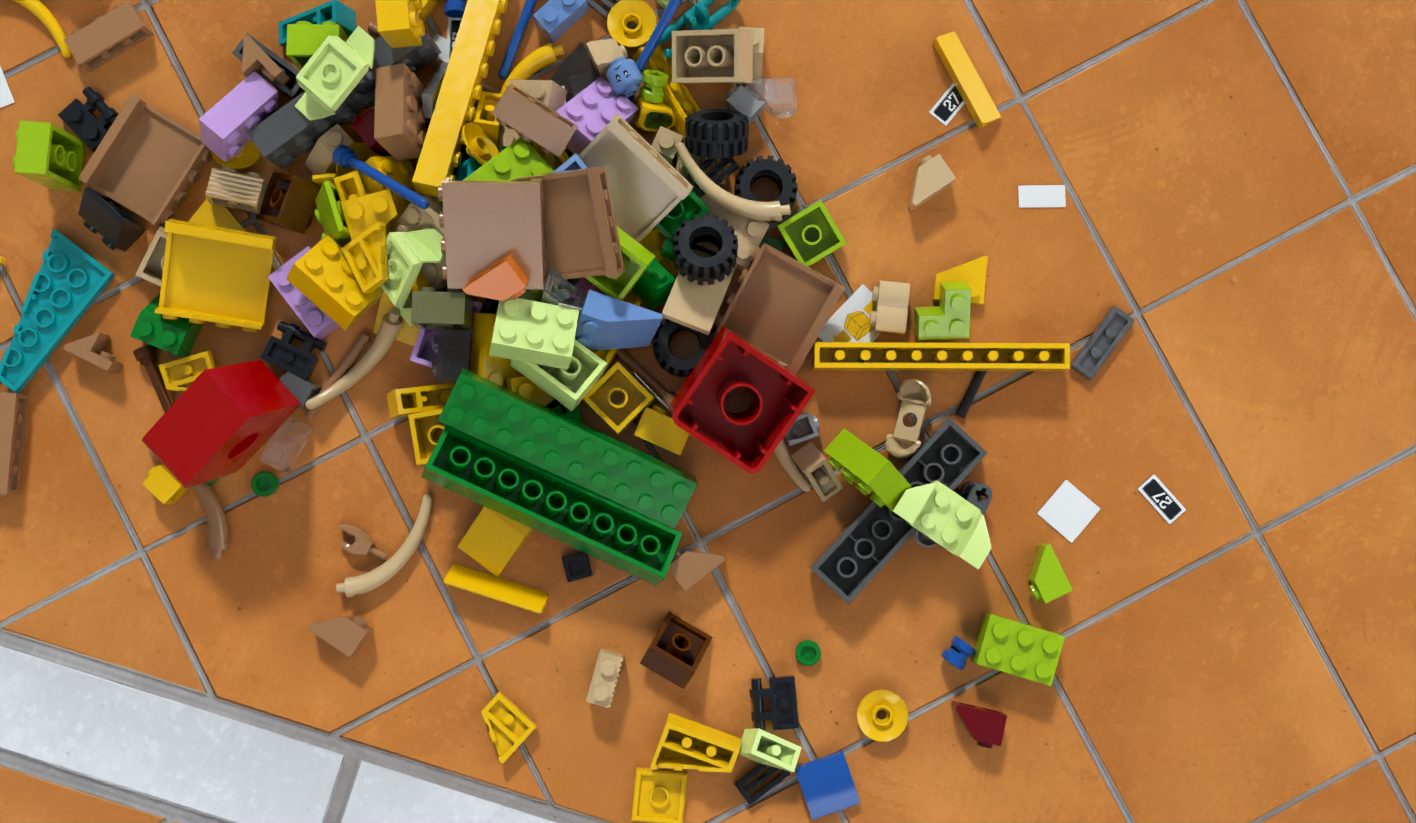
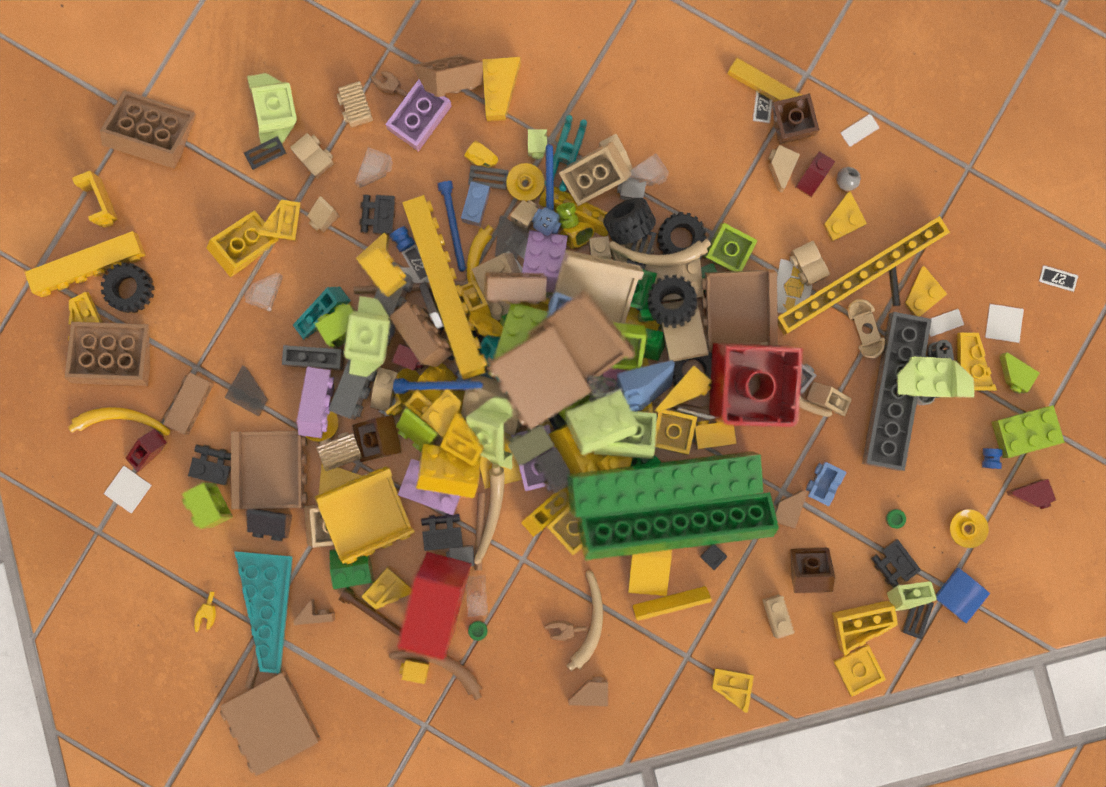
camera: 30 degrees left, 0 degrees up
medium nougat slope [242,35,290,85] -> none
orange slope [463,254,529,301] -> none
lime brick [823,428,913,511] -> none
lime brick [914,281,971,340] -> none
flat silver tile [1070,306,1135,381] -> none
none -> dark red slope [125,428,167,472]
none -> clear smoke wing [224,365,269,416]
none -> yellow slope [654,366,711,413]
none -> reddish brown slope [772,93,820,144]
none -> dark red slope [795,151,835,197]
none -> medium blue cylinder [806,462,847,506]
none -> light grey piece [836,167,861,191]
none -> yellow wing [904,266,947,317]
none -> white sticker [929,309,964,337]
none -> yellow wing [957,332,997,391]

